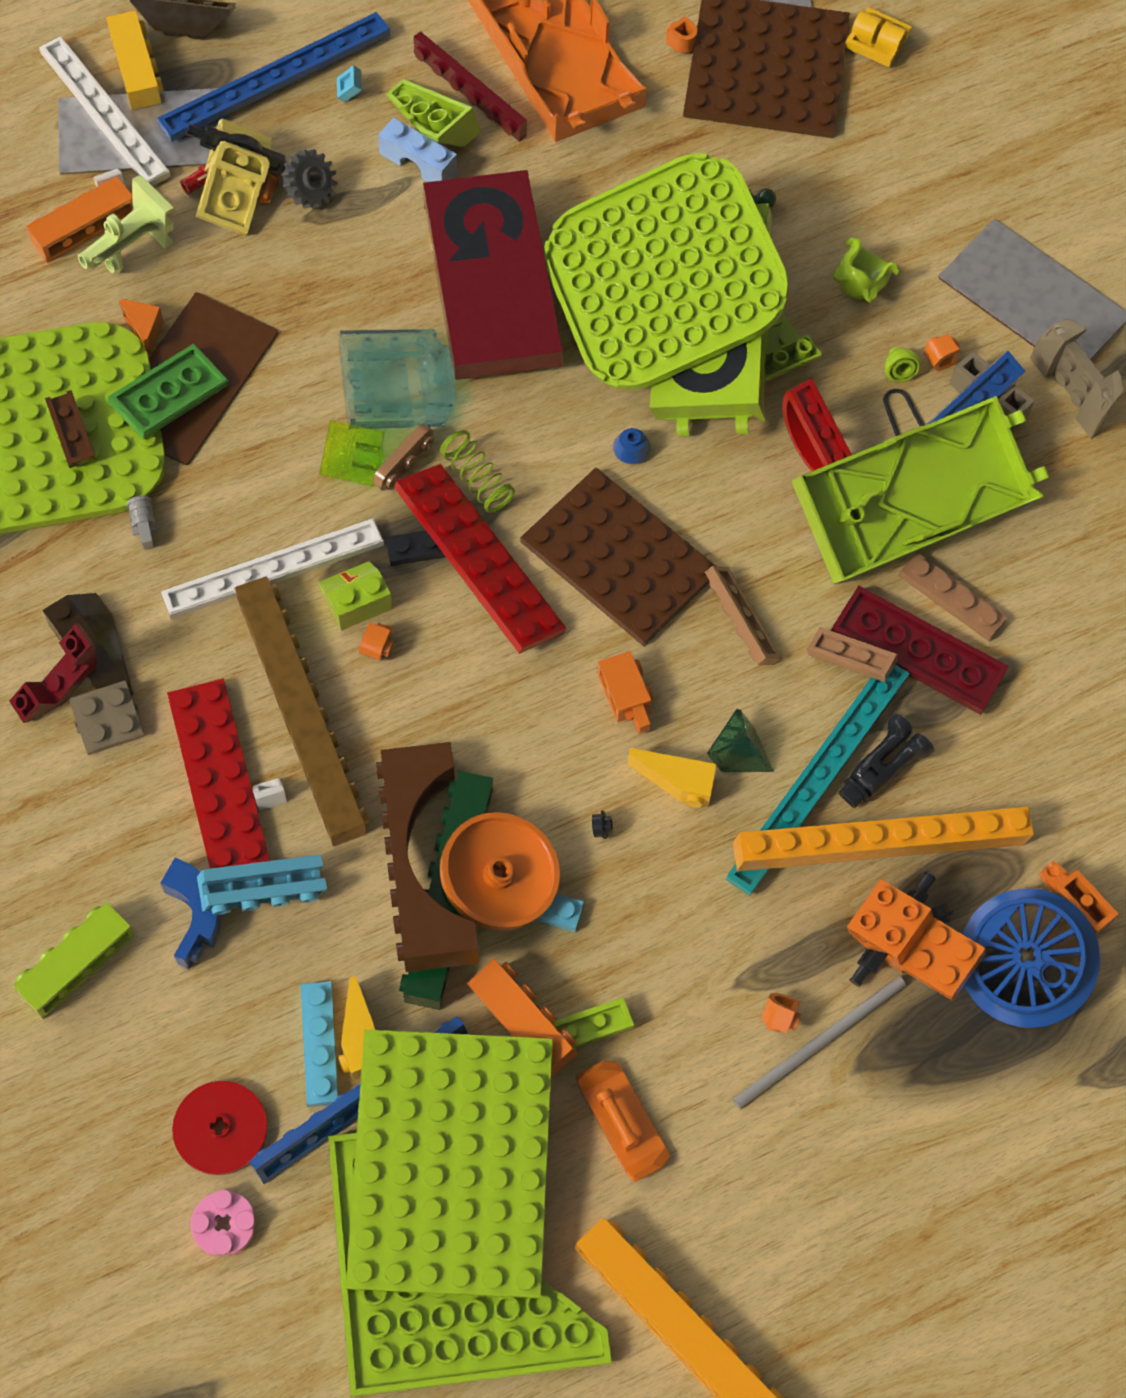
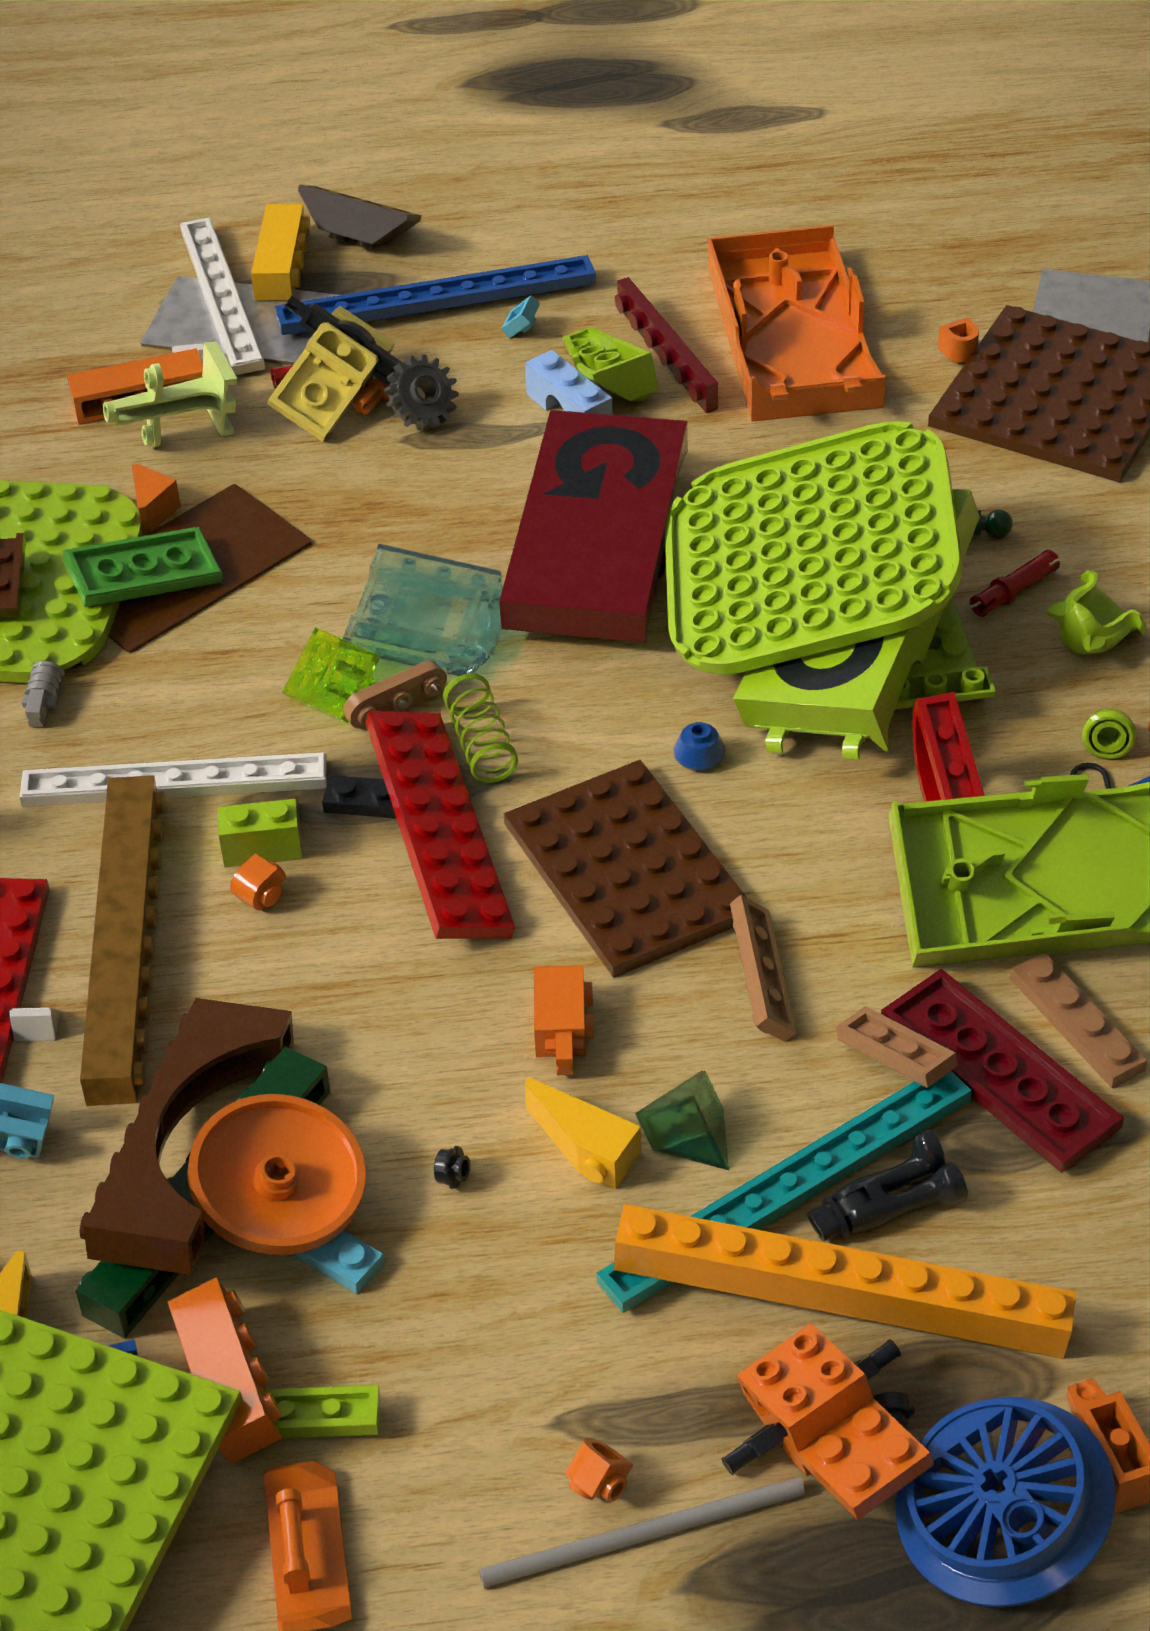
camera: 25 degrees right, 20 degrees down
none -> red pin [970,549,1060,617]

